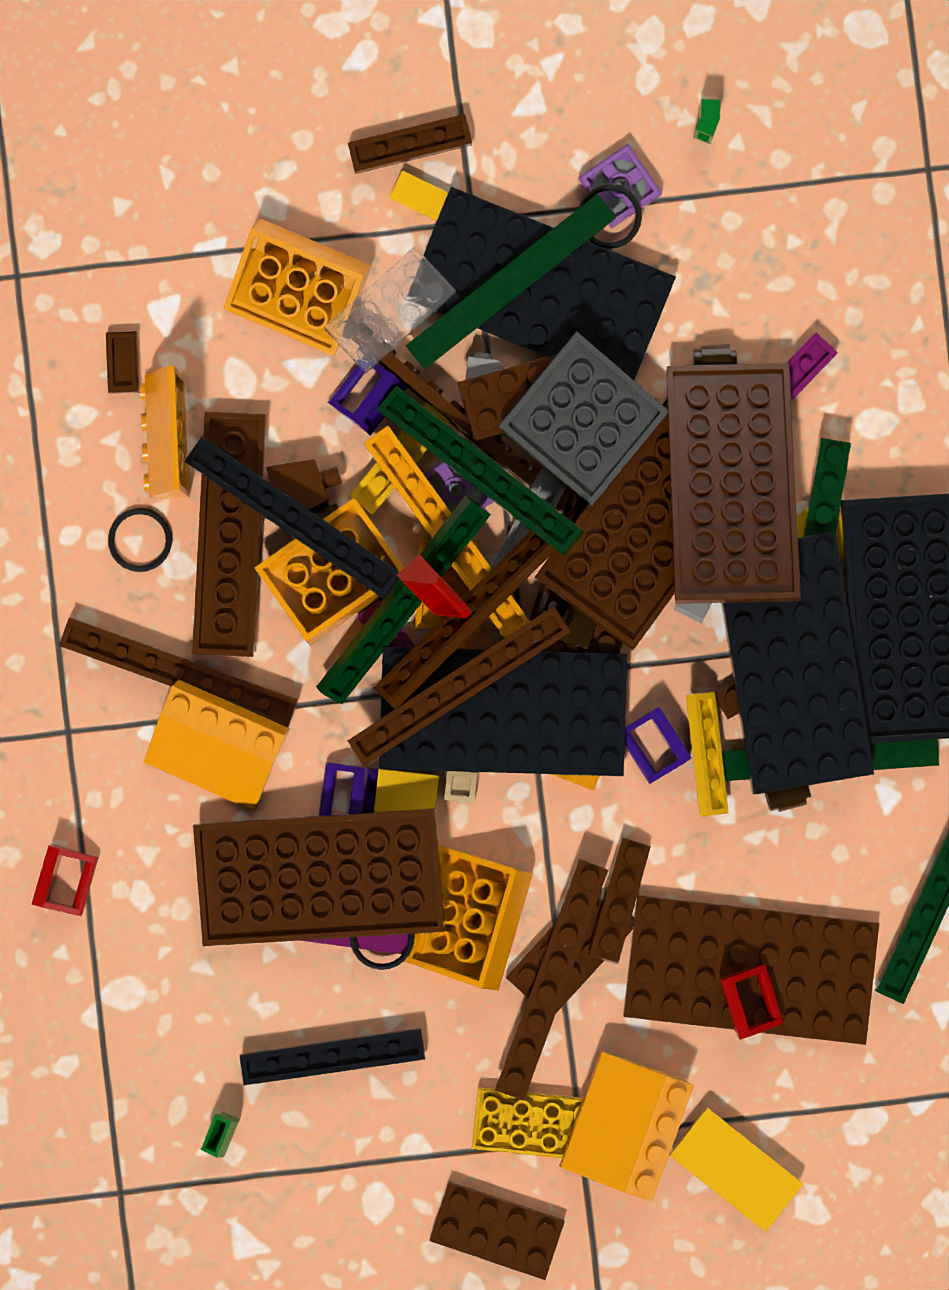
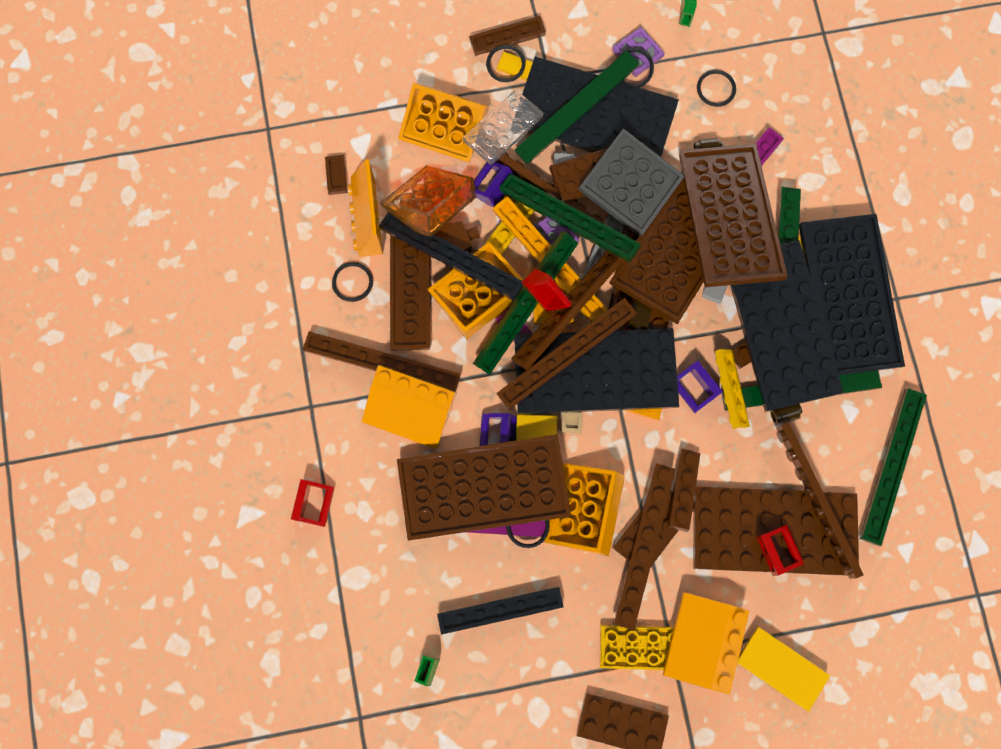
camera: 10 degrees left, 10 degrees down
none -> clear orange slope [380,165,476,236]
none -> black tyre [486,45,526,82]
none -> black tyre [697,70,736,107]
none -> reddish brown plate [776,422,864,579]

